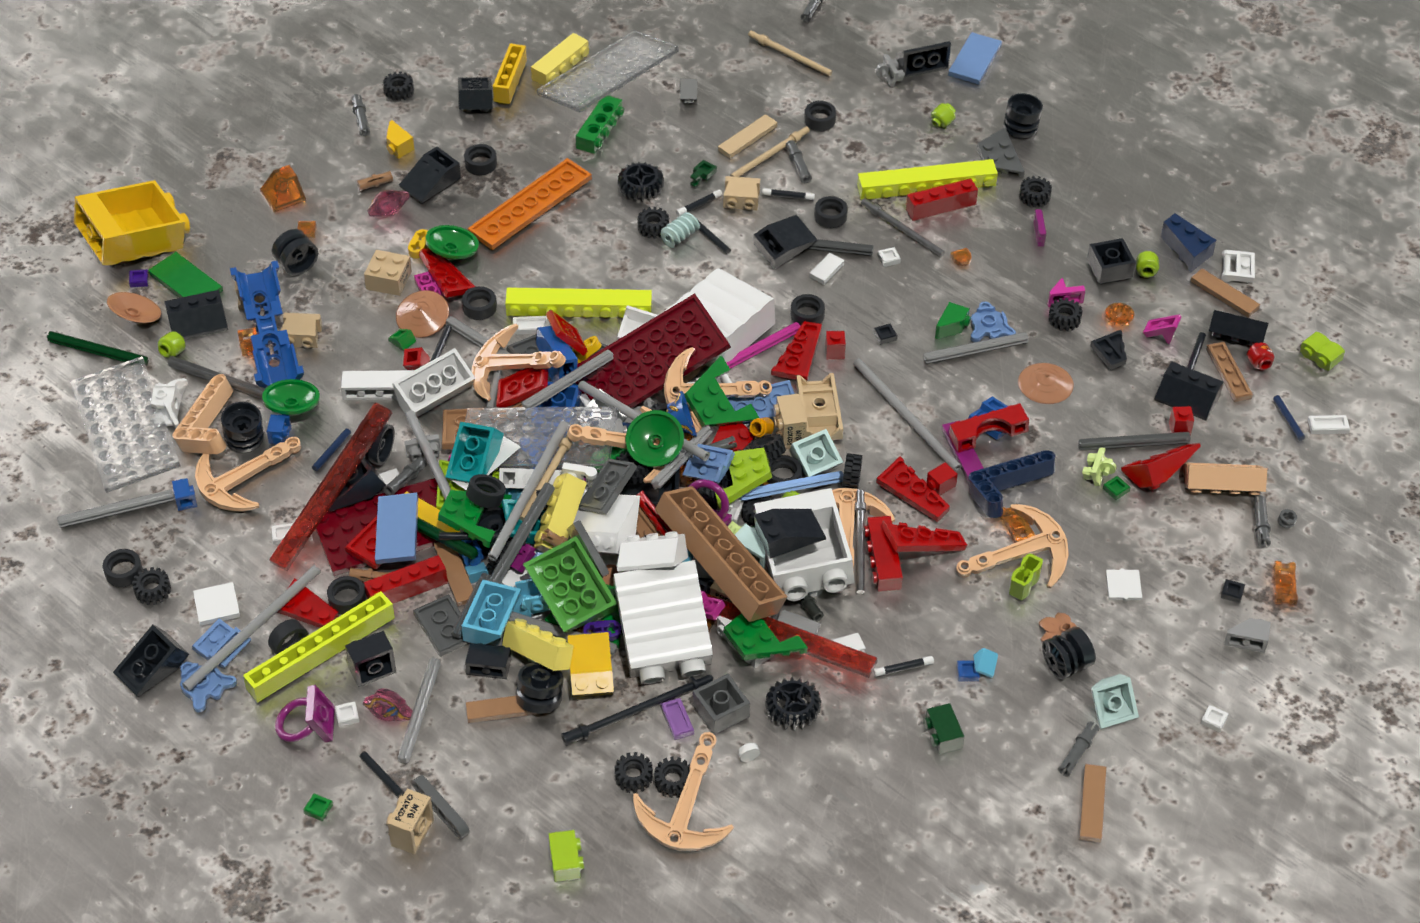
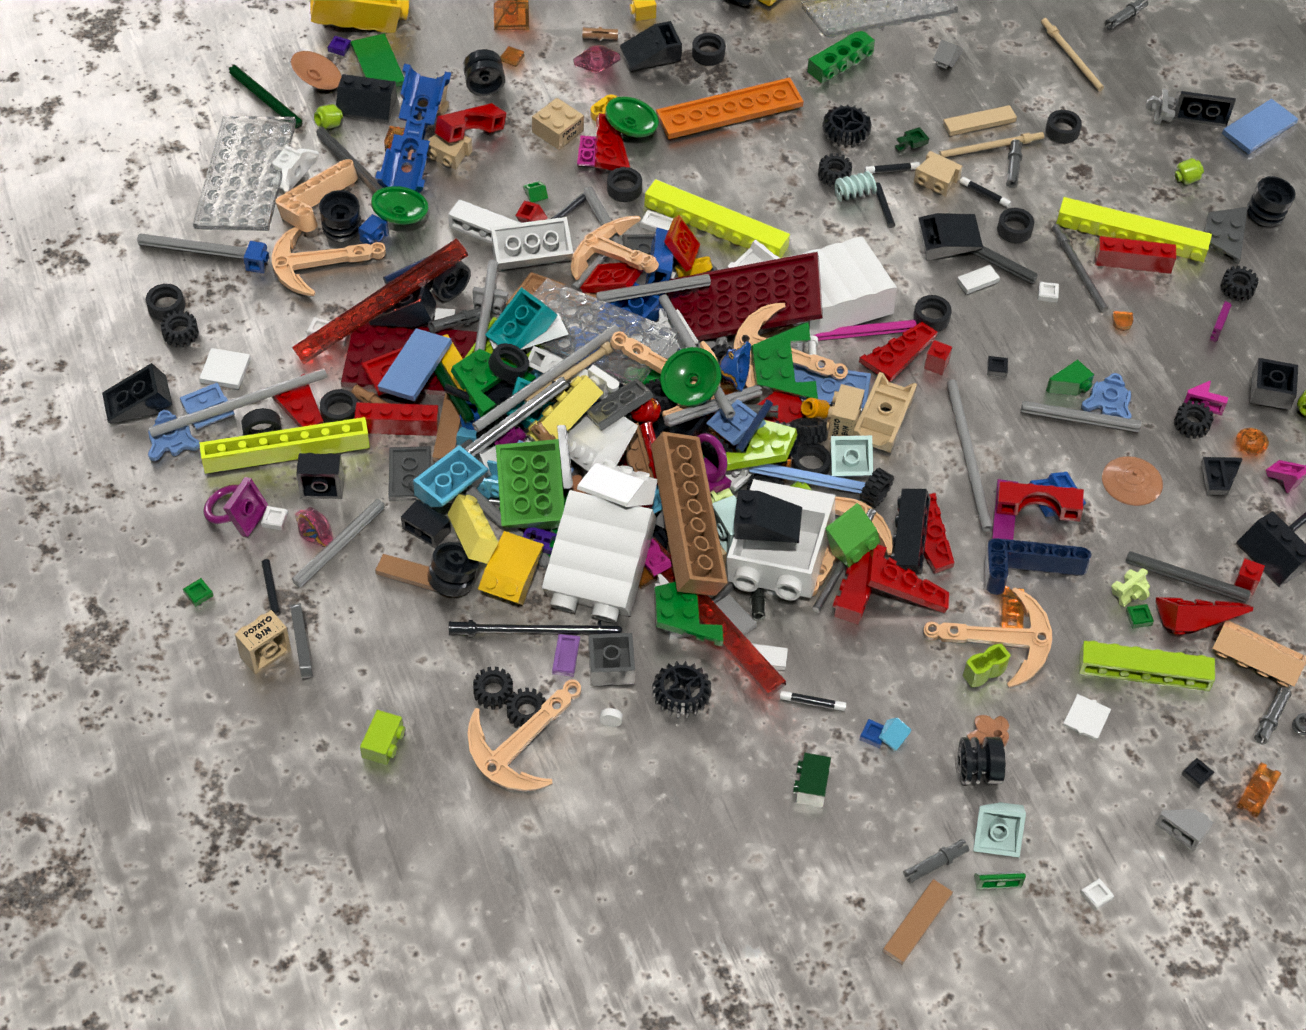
camera: 25 degrees right, 5 degrees up
nougat hat [396,290,449,338] -> none
red brick [927,462,958,496] -> none
none -> red arch [435,103,507,143]
none -> red head [630,398,661,423]
none -> dark blue bar [735,400,773,453]
none -> bright green slope [825,503,880,568]
none -> black brick [891,489,931,574]
none -> green slope [974,871,1026,890]
none -> lime brick [1079,641,1215,691]

